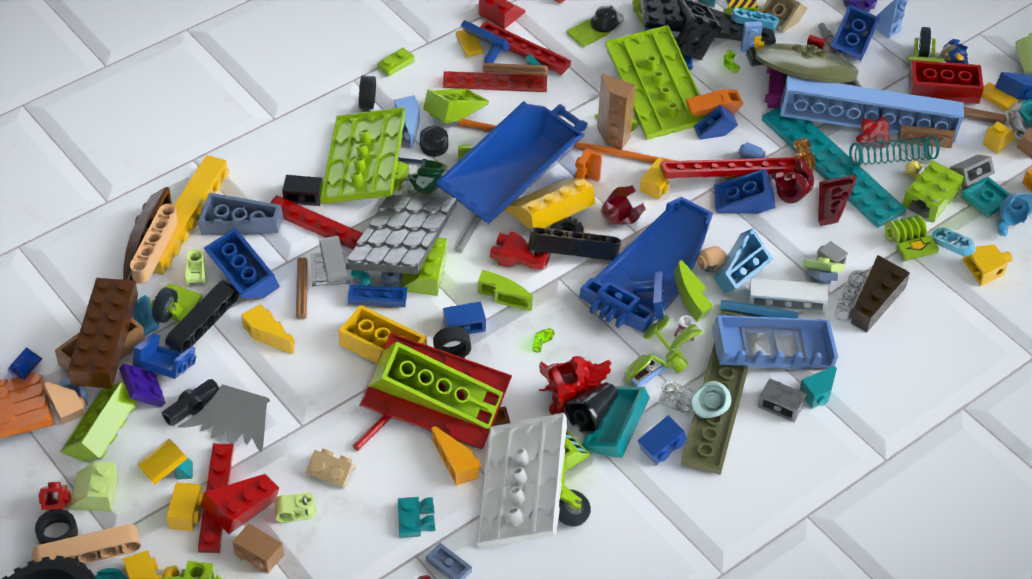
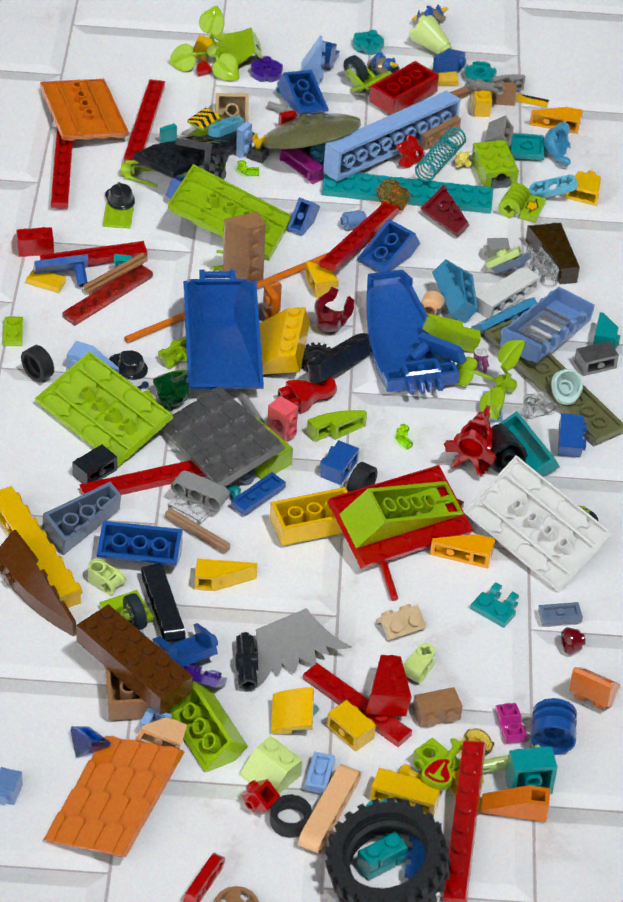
camera: 50 degrees left, 5 degrees down
light nougat beam [130,204,178,284] -> none
lime slope [423,89,489,124] -> none
orange slope [685,89,744,115] -> none
dark red piece [771,159,814,204] -> none
none -> coral brick [267,396,298,442]
none -> light blue plate [304,751,335,794]
none -> blue brick [322,40,340,69]
none -> teal plate [352,30,384,55]

